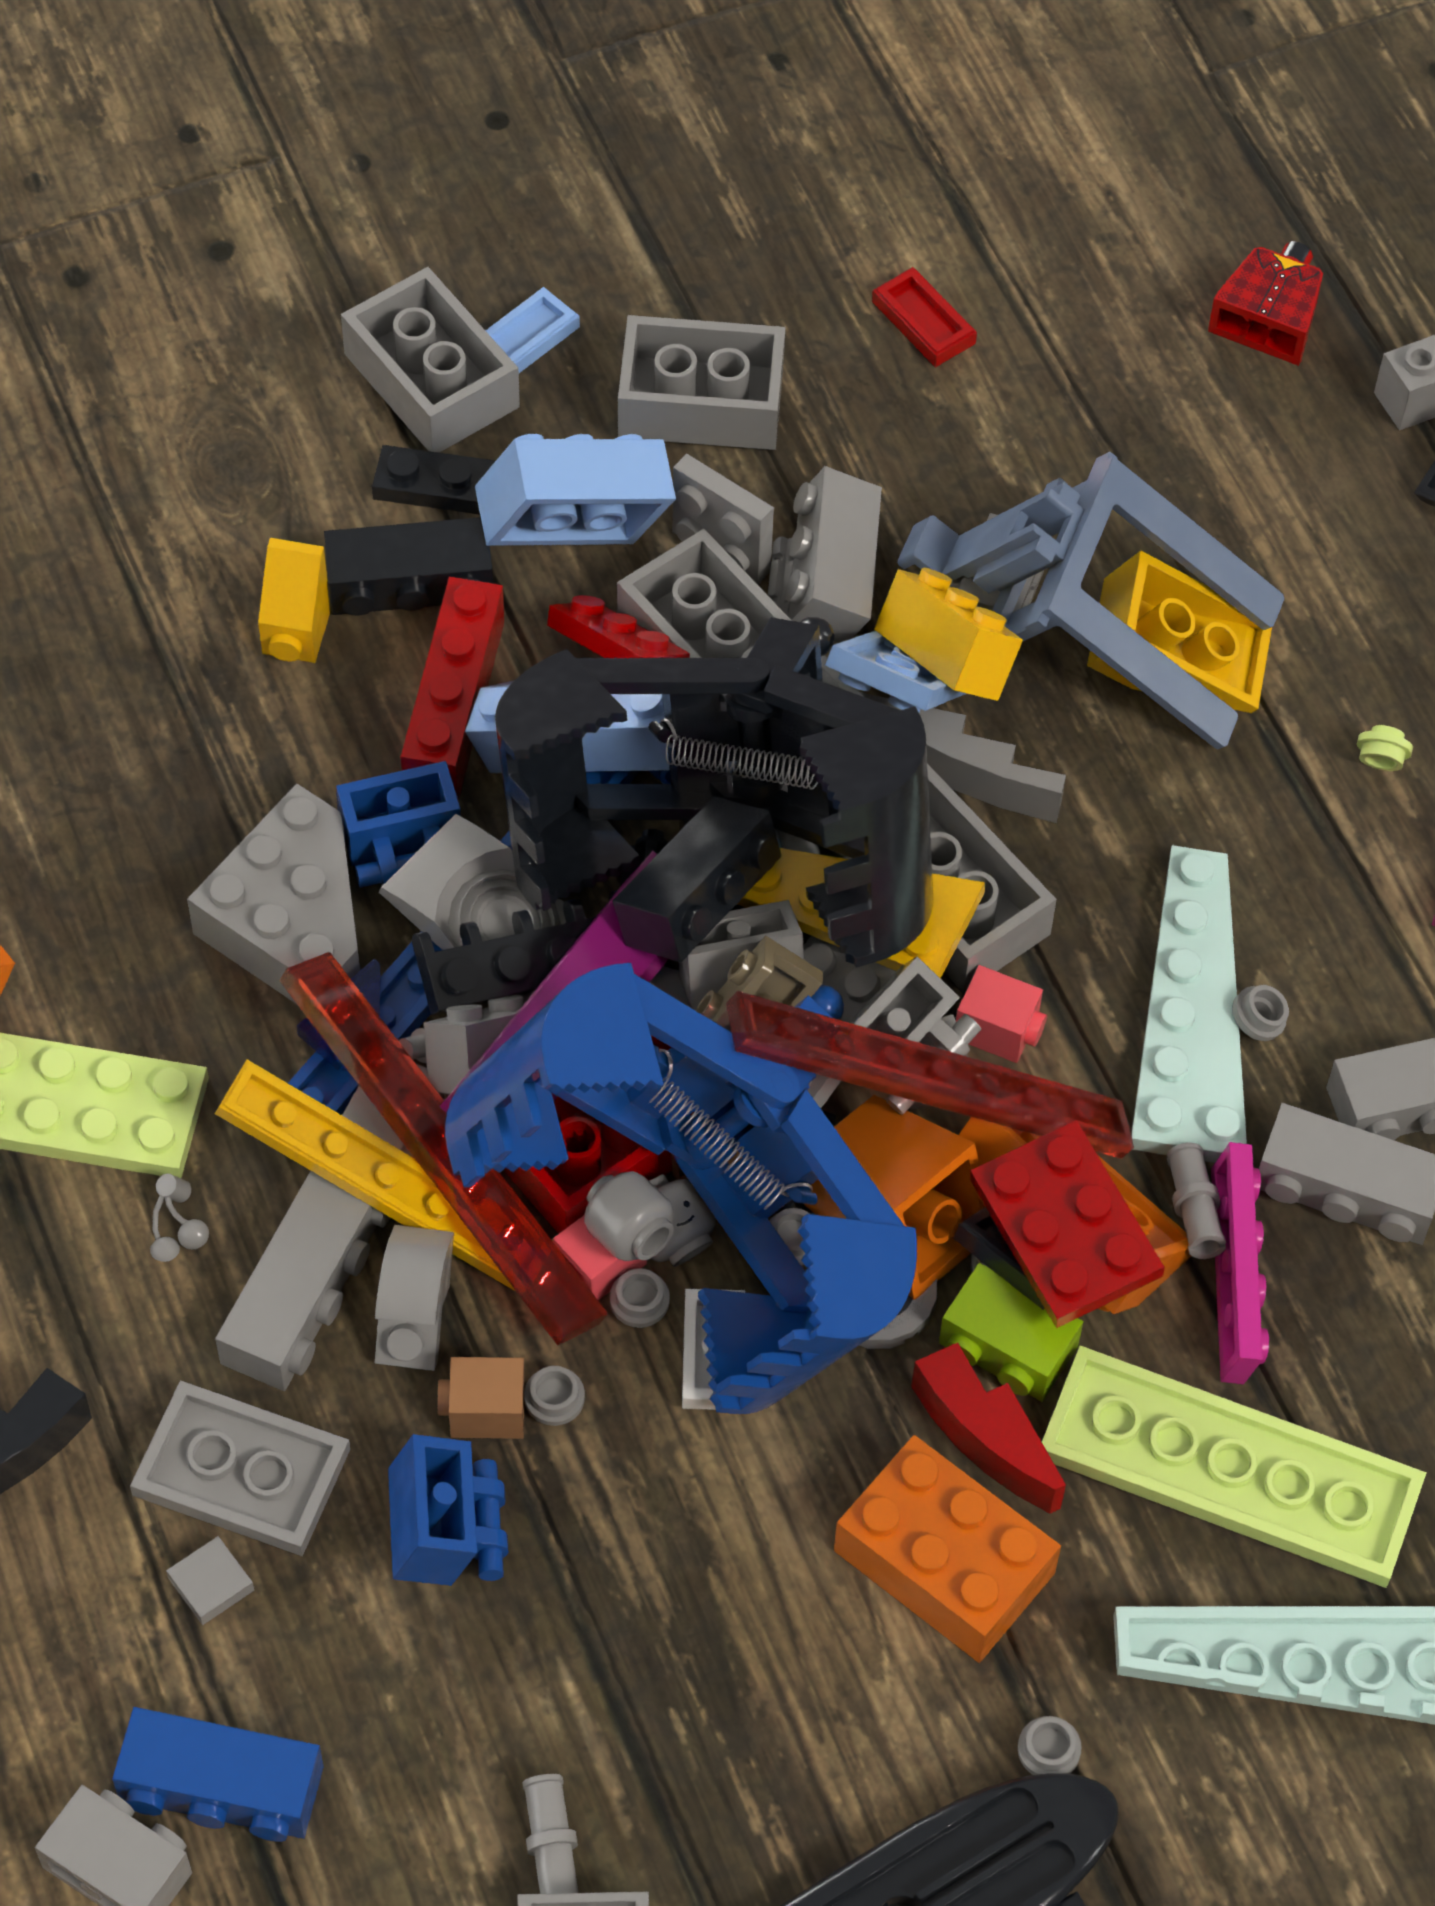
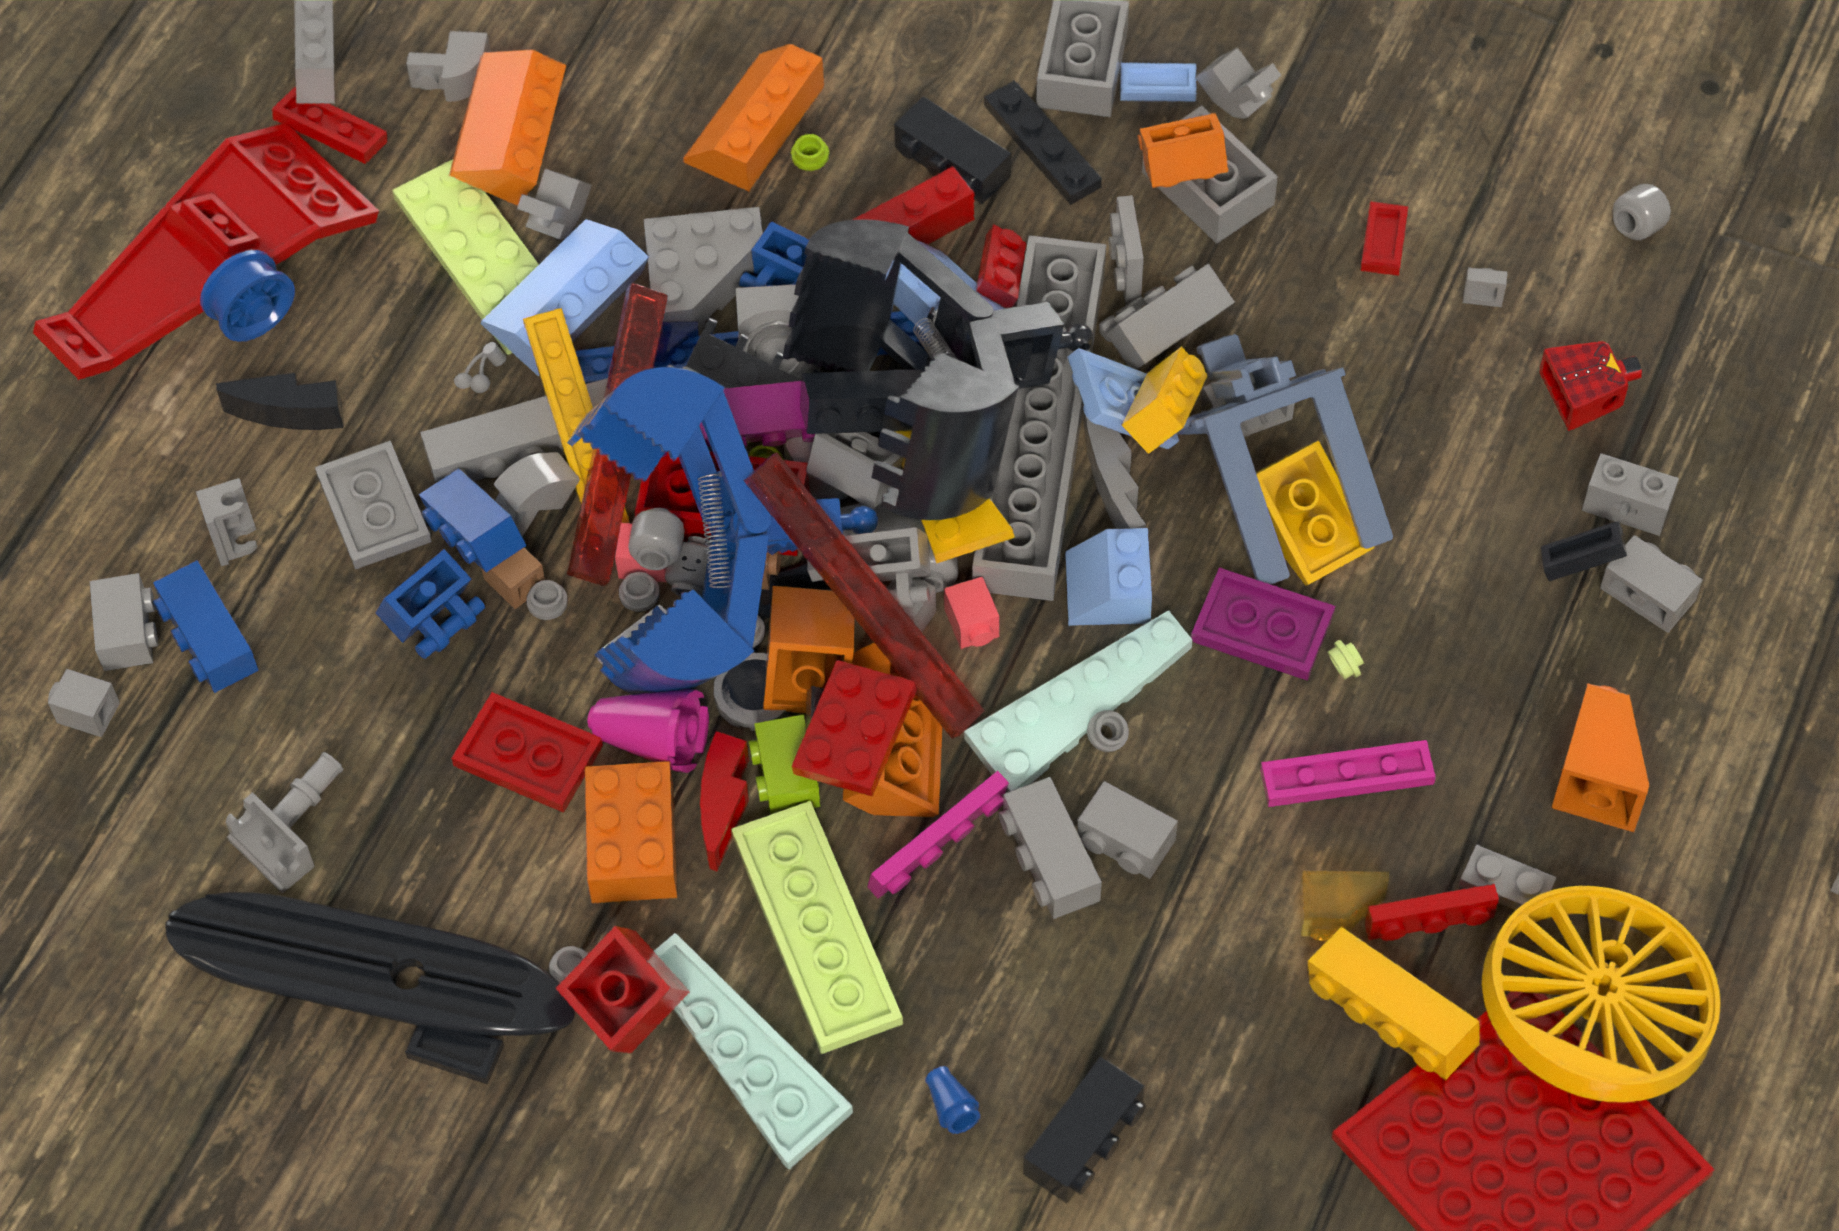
camera: 50 degrees right, 0 degrees up
light grey tile [166,1536,255,1625] -> none
yellow slope [258,538,331,663] -> none
light blue brick [475,434,676,546] -> none
dark tan bracket [695,935,823,1044] -> none
light grey pin [1167,1143,1226,1259] -> none
none -> light grey hinge [196,478,257,567]
none -> brick [419,469,526,572]
none -> red plate [451,692,603,813]
none -> light blue slope [481,219,649,376]
none -> light grey brick [517,169,592,239]
none -> red brick [556,926,690,1054]
none -> dark pink cone [588,689,709,773]
none -> orange slope [683,44,824,191]
none -> lime plate [791,134,829,171]
none -> light blue slope [1065,528,1152,626]
none -> orange brick [1137,113,1228,188]
none -> magenta plate [1191,568,1335,681]
none -> light grey brick [1195,48,1282,119]
none -> light grey plate [1463,268,1507,307]
none -> light grey head [1612,184,1671,240]

